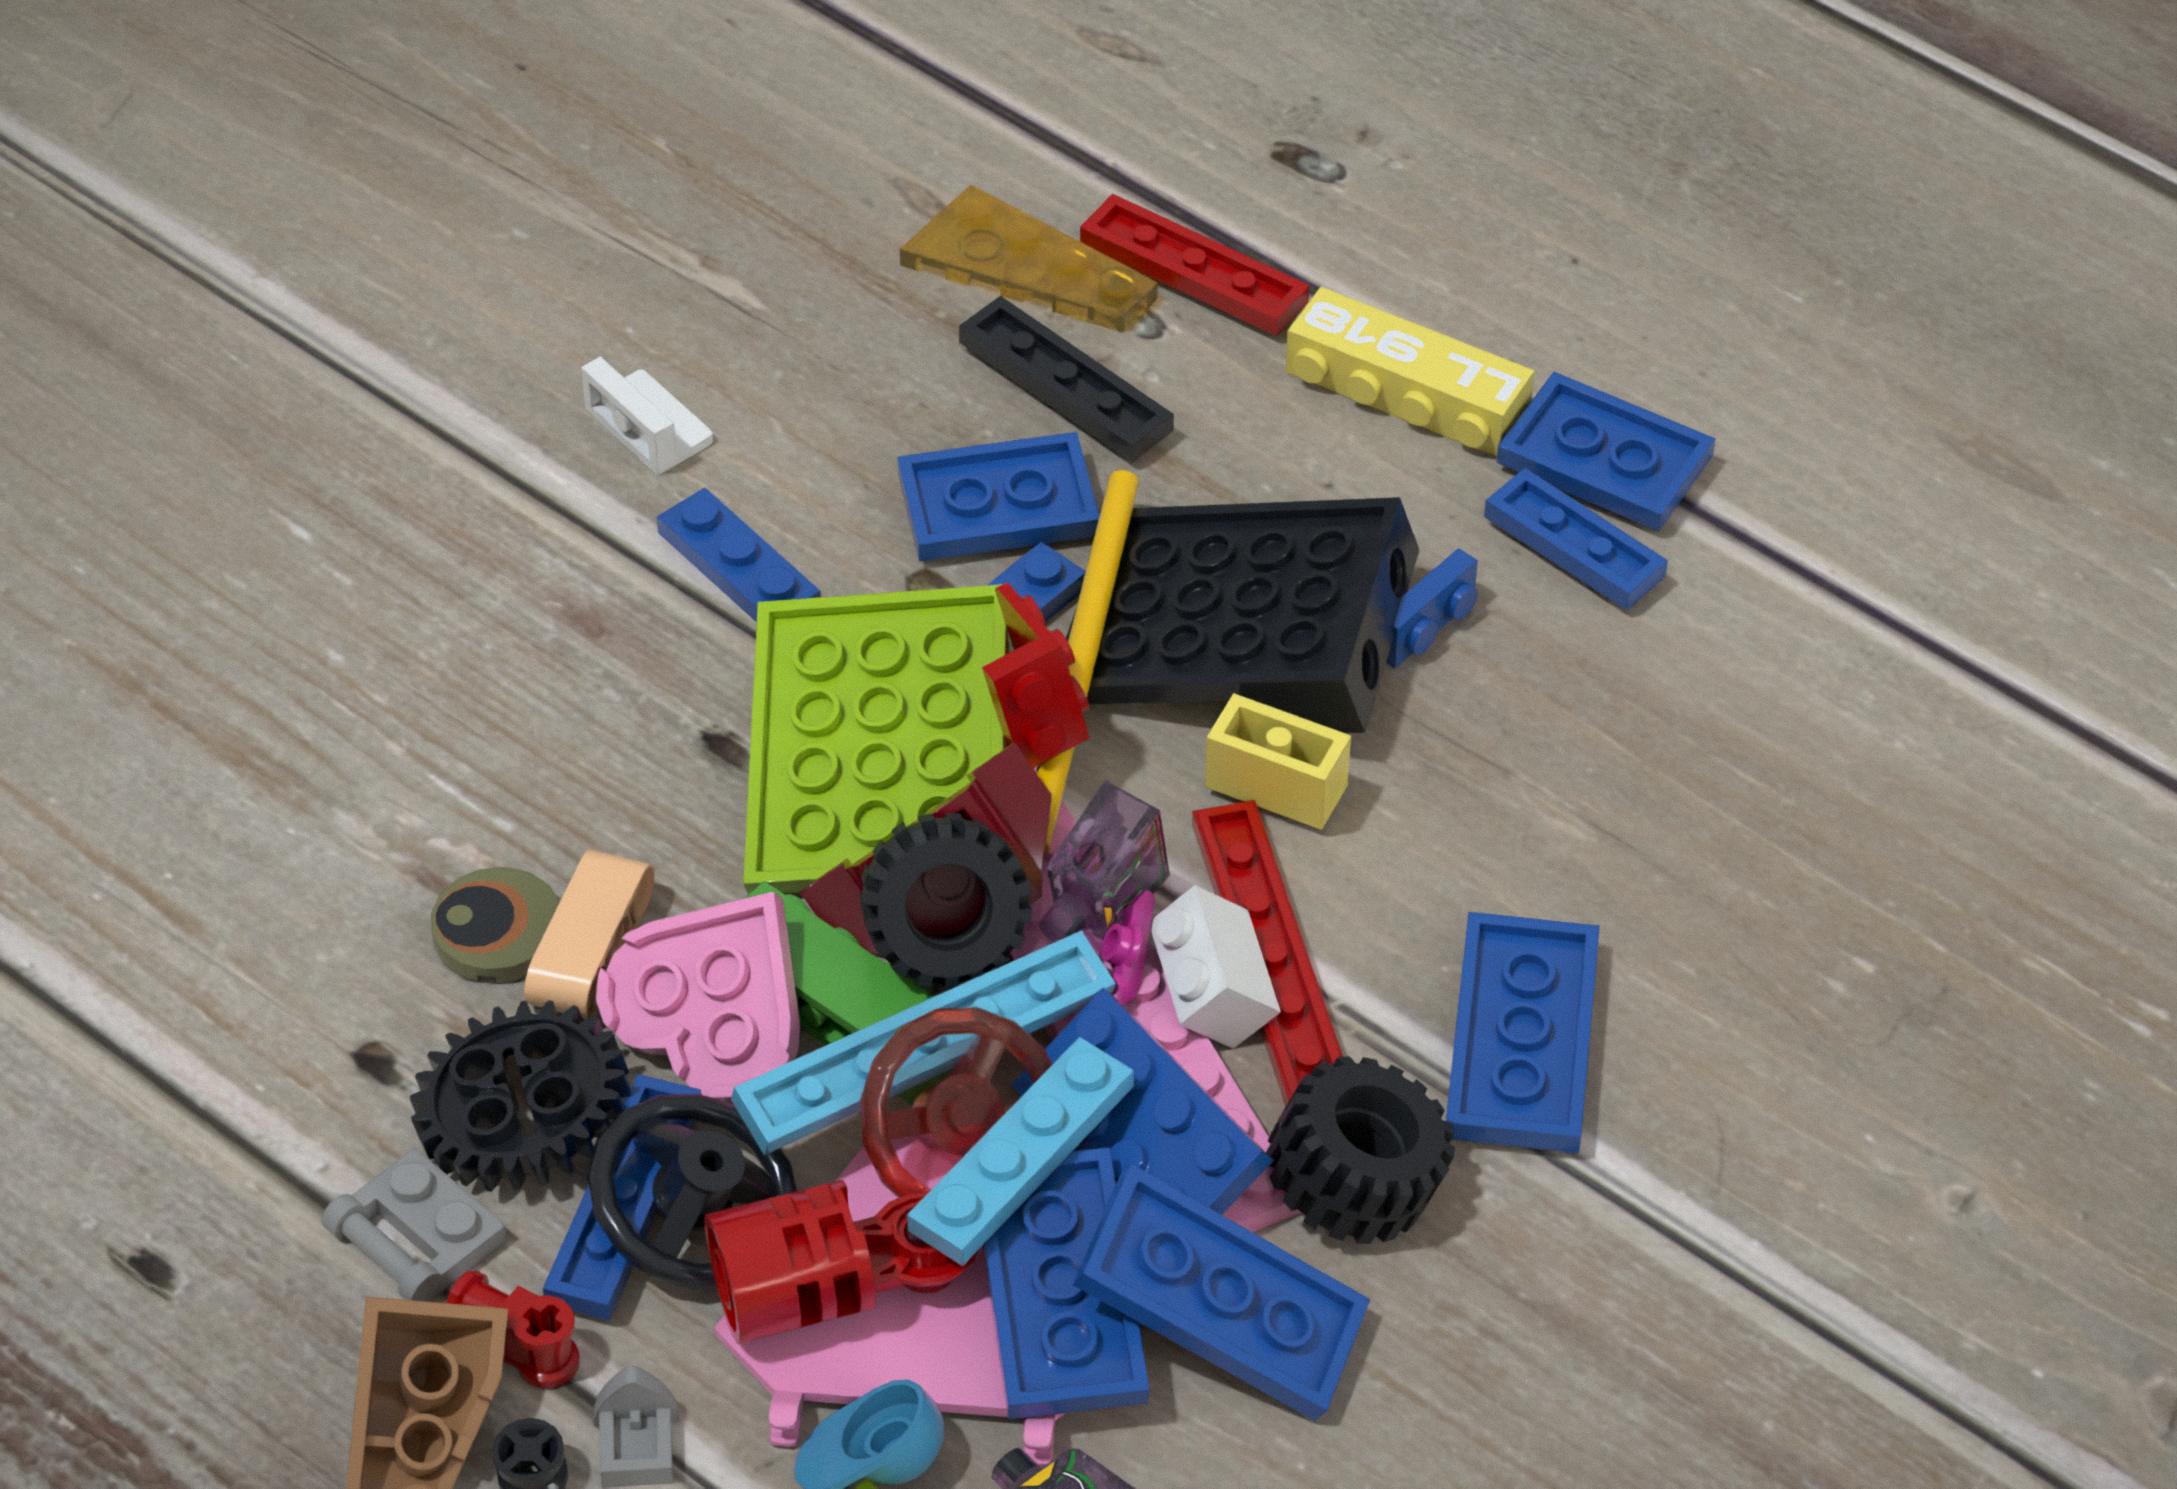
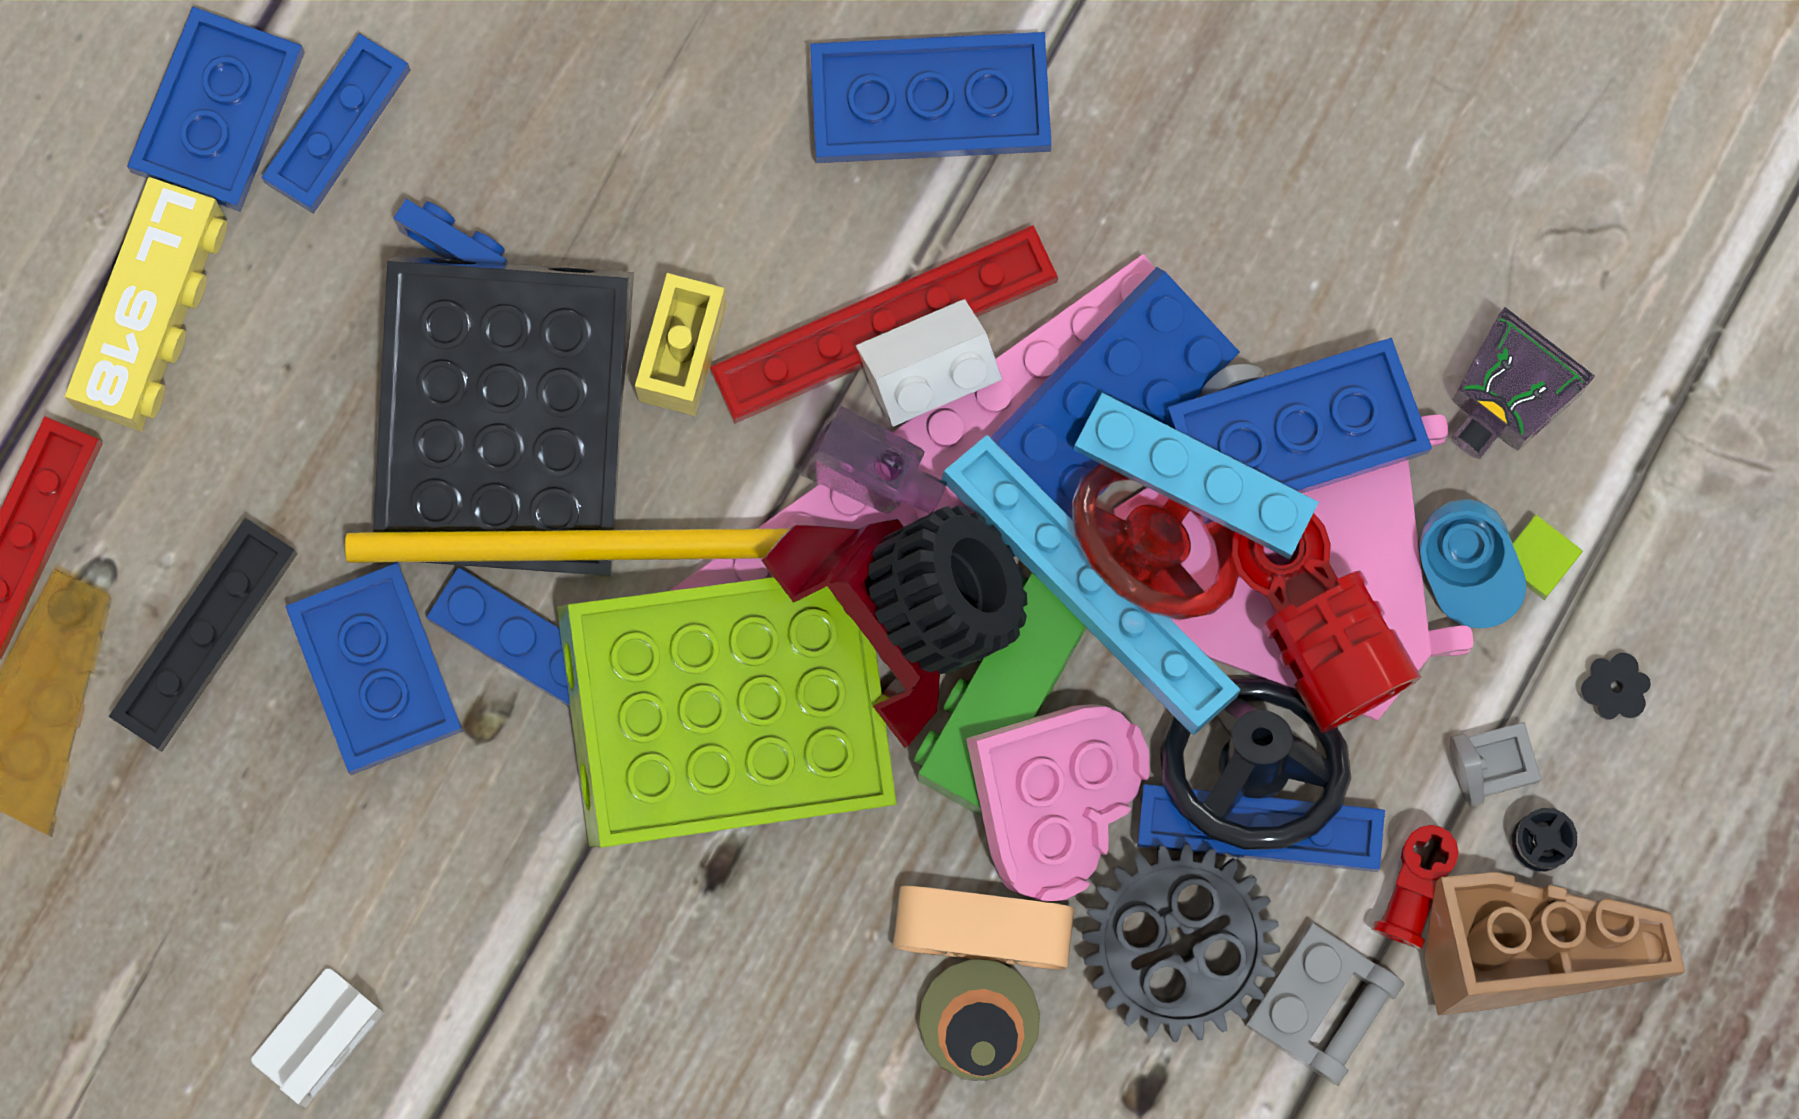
camera: 100 degrees left, 30 degrees up
blue plate [657,488,821,623] -> none
red bracket [982,582,1090,768] -> none
blue plate [1073,1164,1370,1421] -> none
dark pink piece [1100,890,1155,1005] -> none
black tyre [1266,1056,1455,1244] -> none

